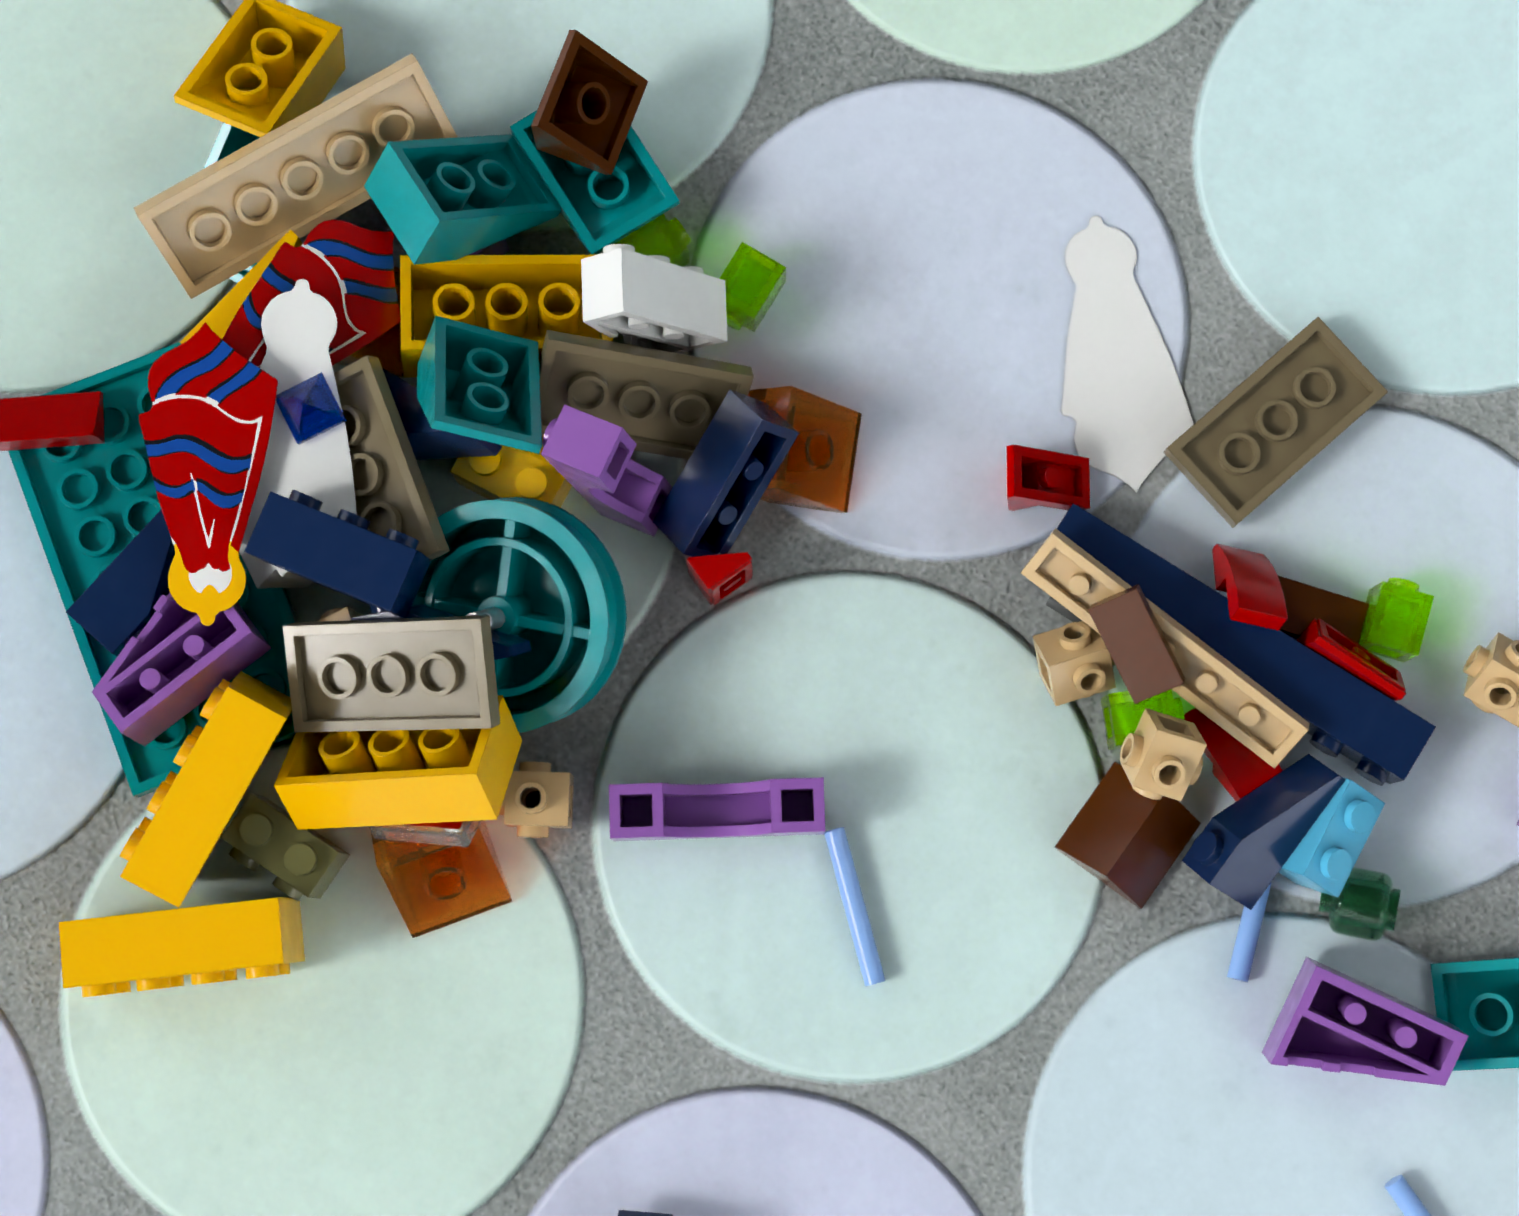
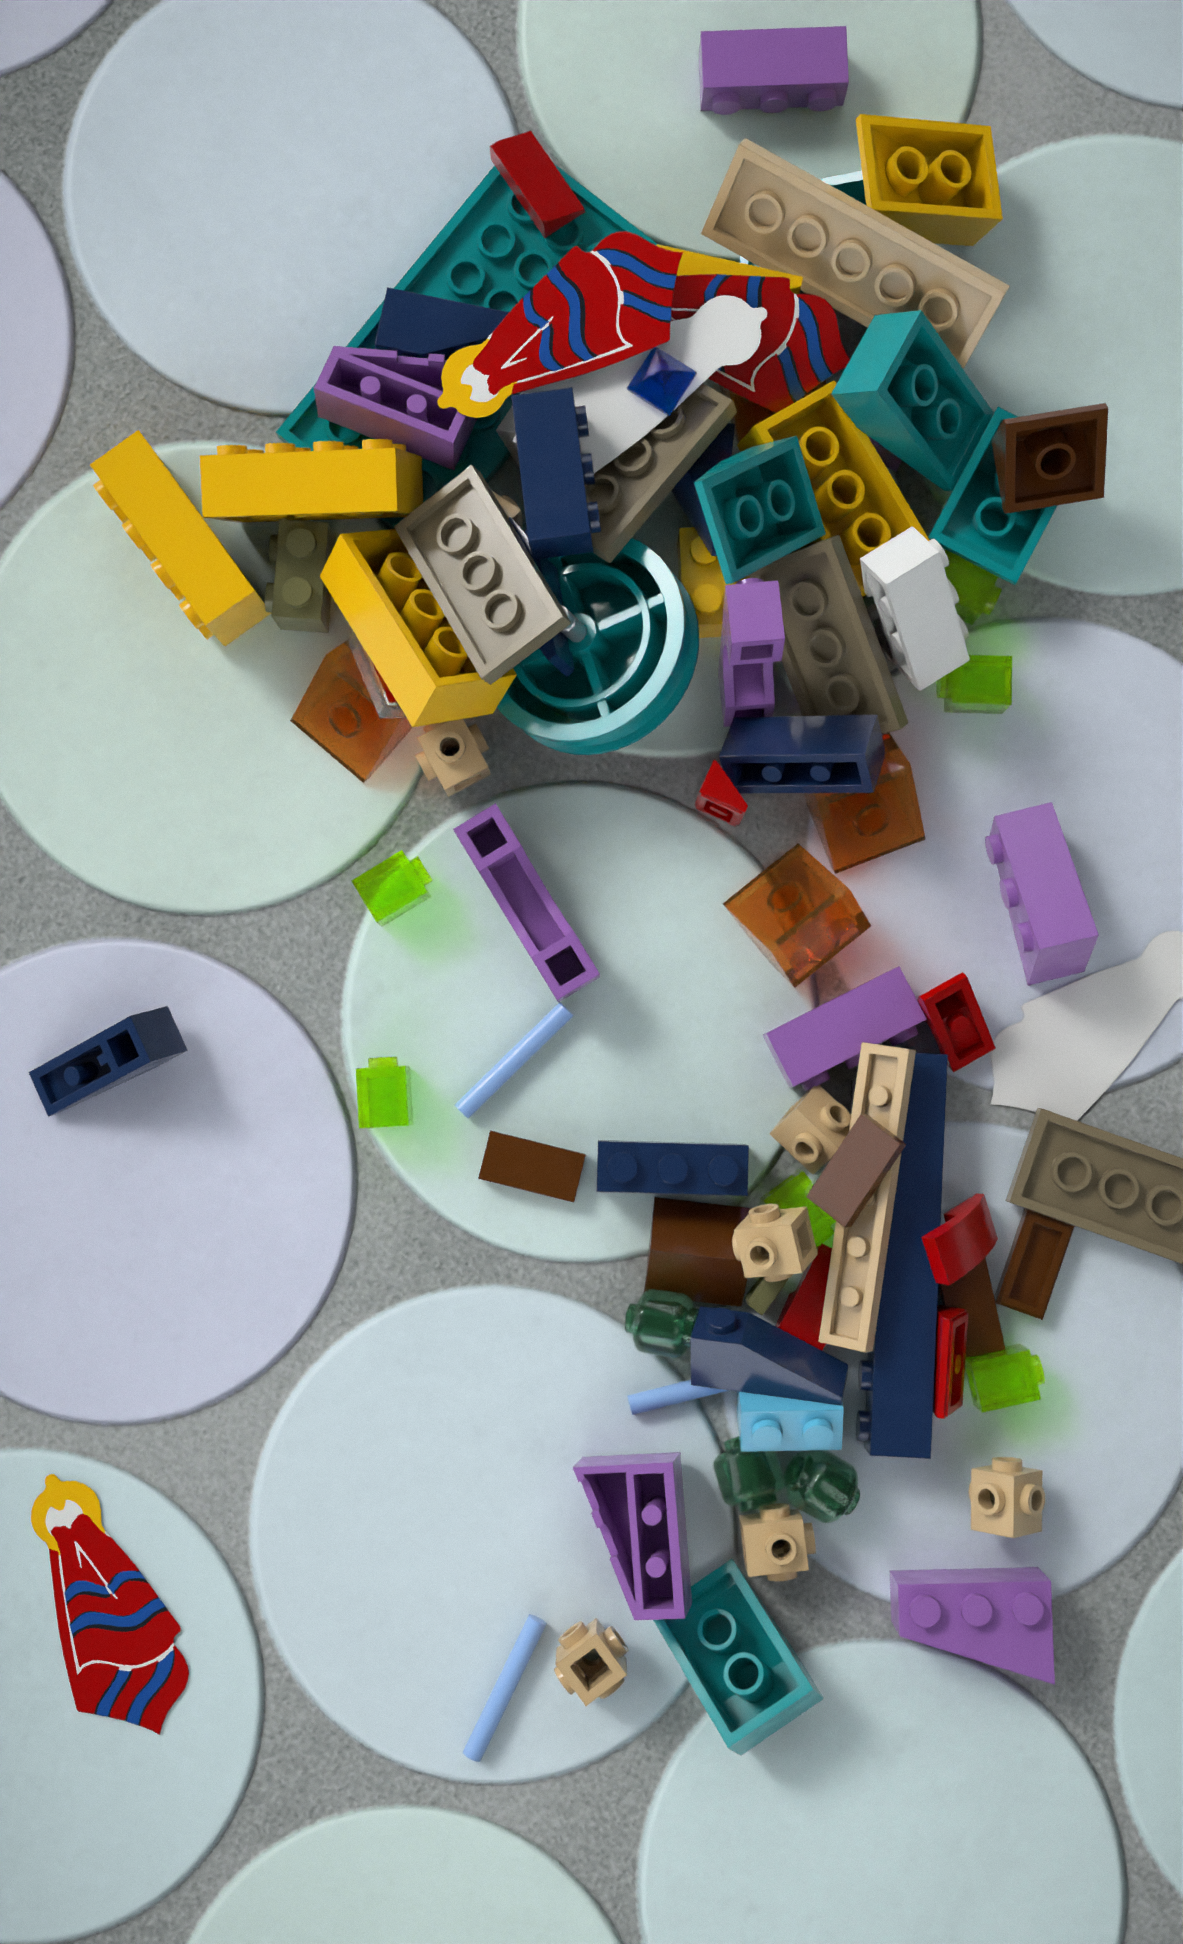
camera: 65 degrees right, 5 degrees up
none -> clear neon green brick [351,850,433,927]
none -> clear neon green brick [356,1057,413,1129]
none -> reddish brown tile [478,1130,586,1202]
none -> tan brick [554,1618,629,1706]
none -> dark blue brick [596,1140,749,1196]
none -> clear green head [625,1289,699,1359]
none -> medium lavender brick [699,26,849,115]
none -> clear orange slope [723,843,871,988]
none -> tan brick [739,1503,816,1581]
none -> olive tile [745,1277,789,1315]
none -> medium lavender brick [763,966,927,1091]
none -> clear green head [783,1450,860,1524]
none -> medium lavender wedge [985,802,1099,986]
none -> reddish brown tile [994,1209,1075,1320]

